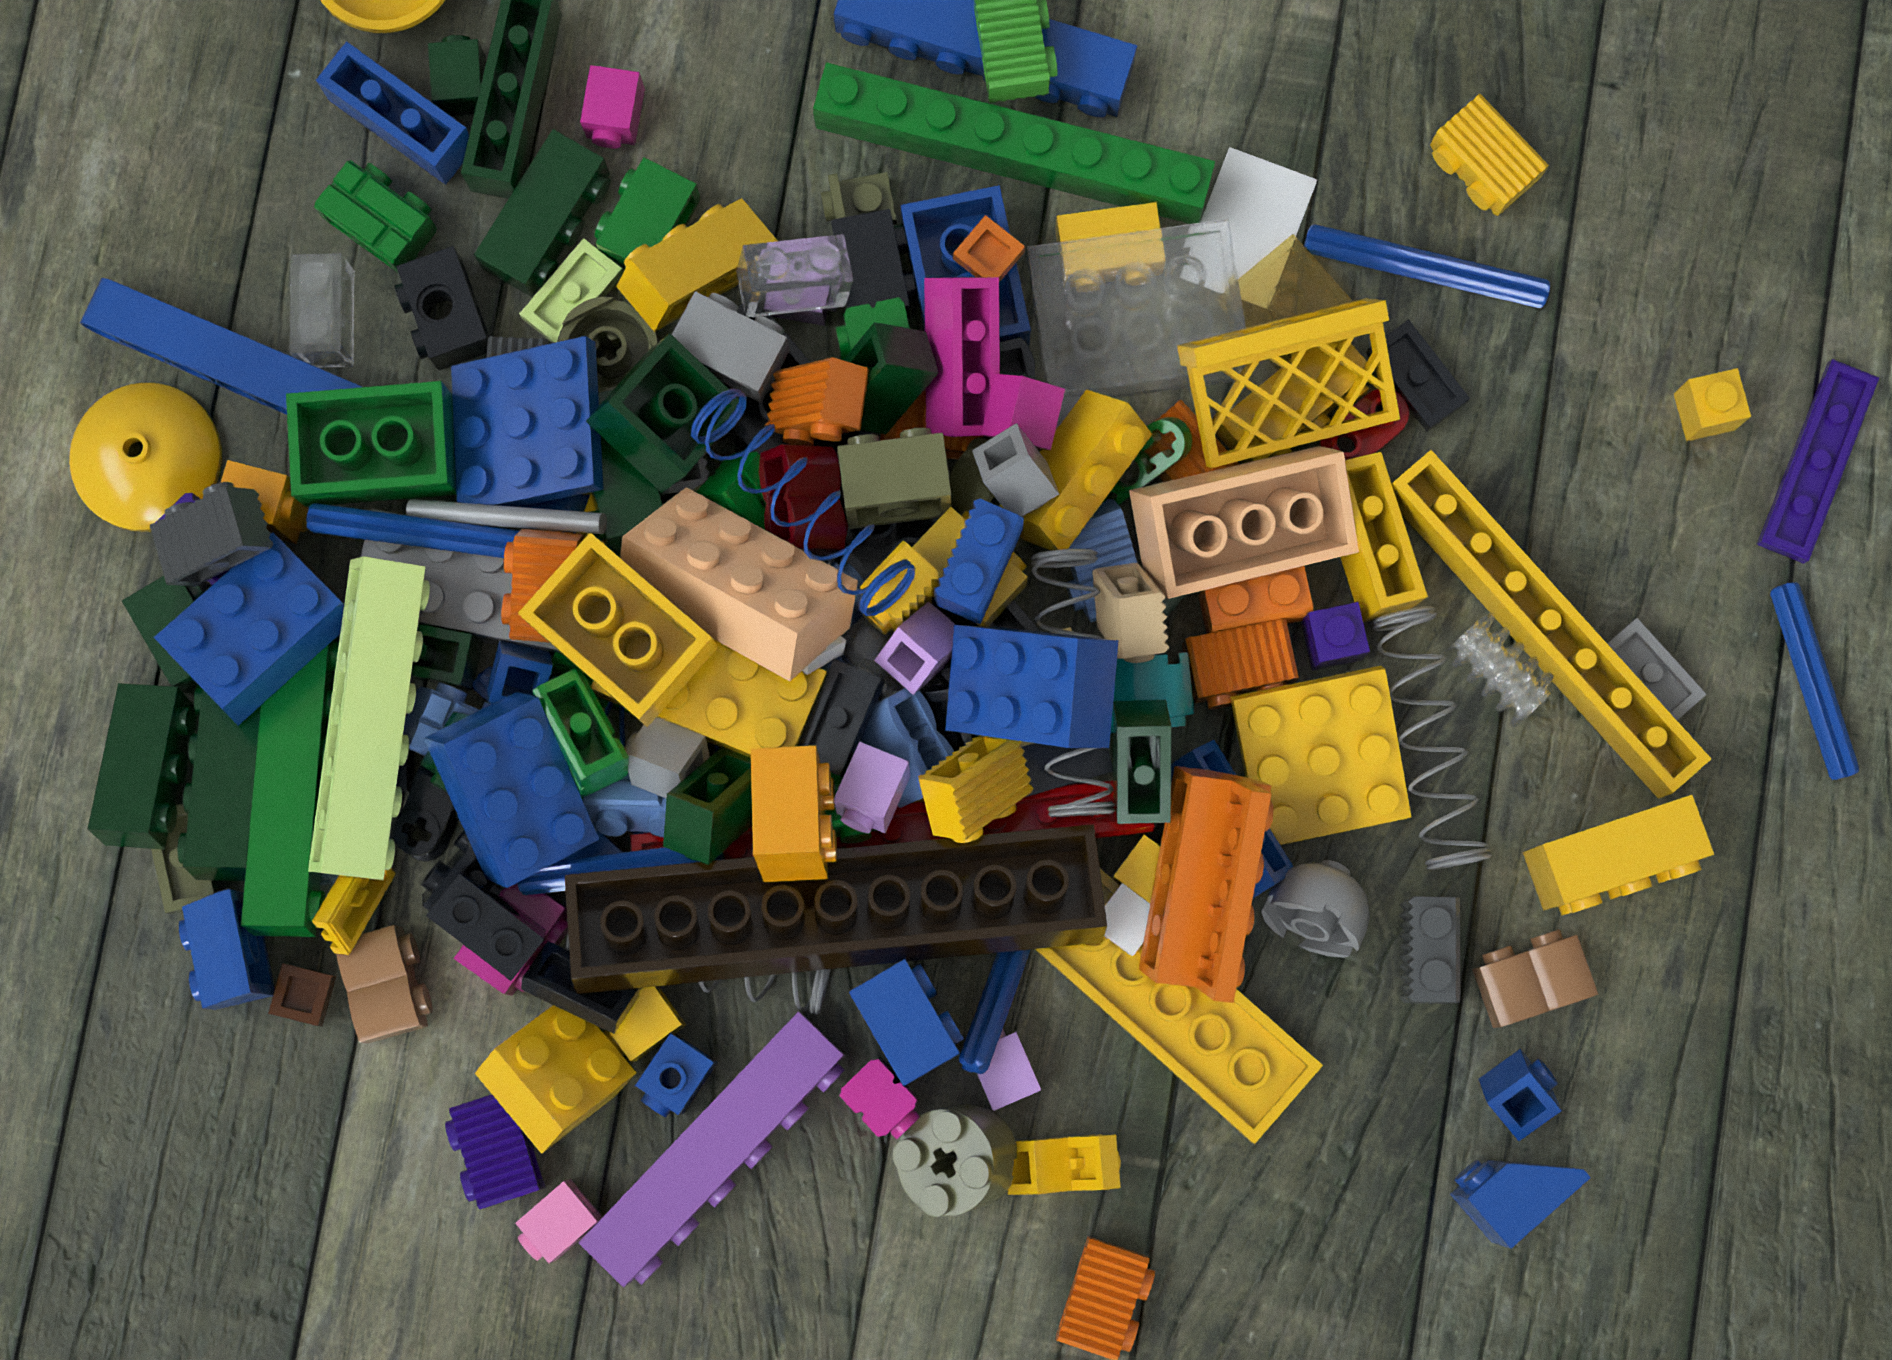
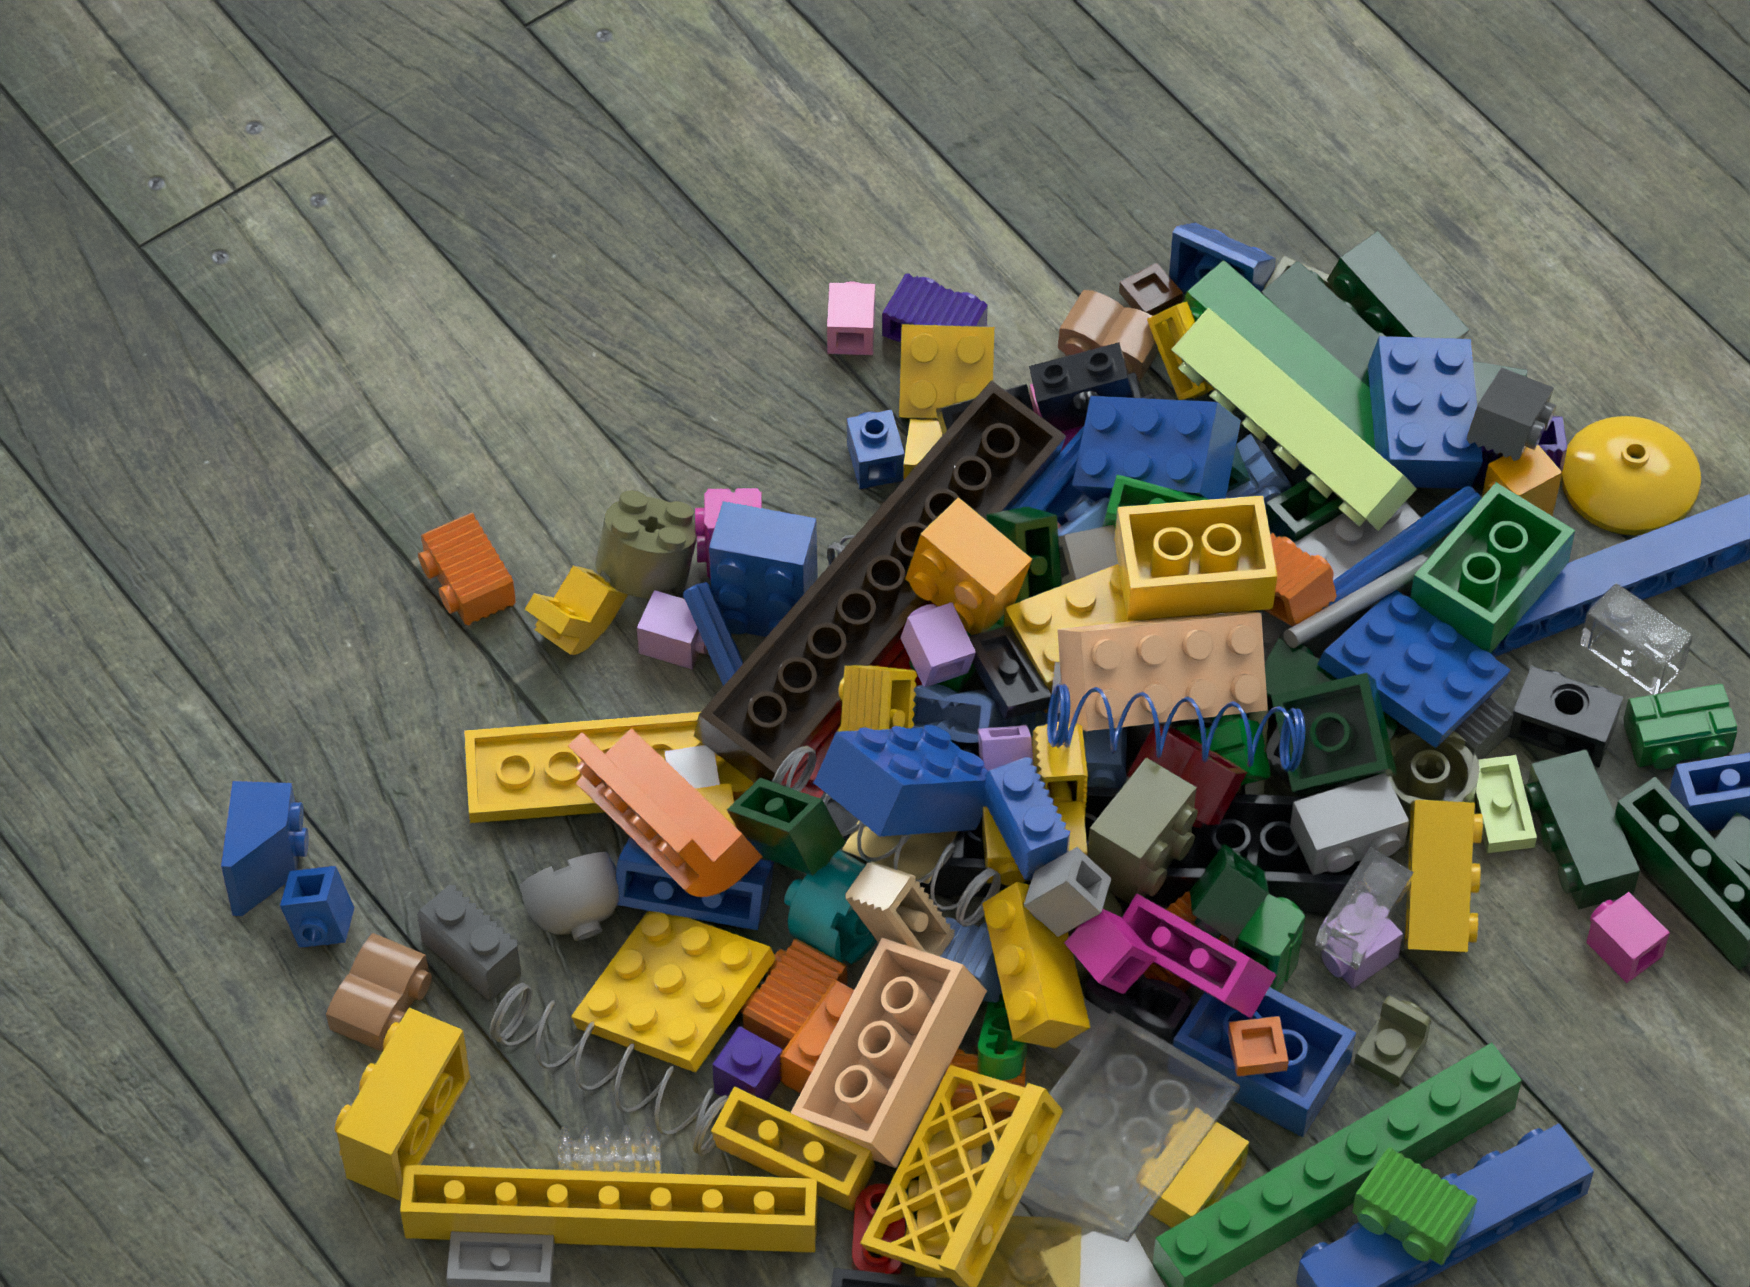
camera: 130 degrees right, 25 degrees down
medium lavender brick [579,1011,846,1288] -> none
green brick [594,157,701,269] -> none
orange brick [765,357,869,446] -> none
black brick [830,209,918,319] -> none

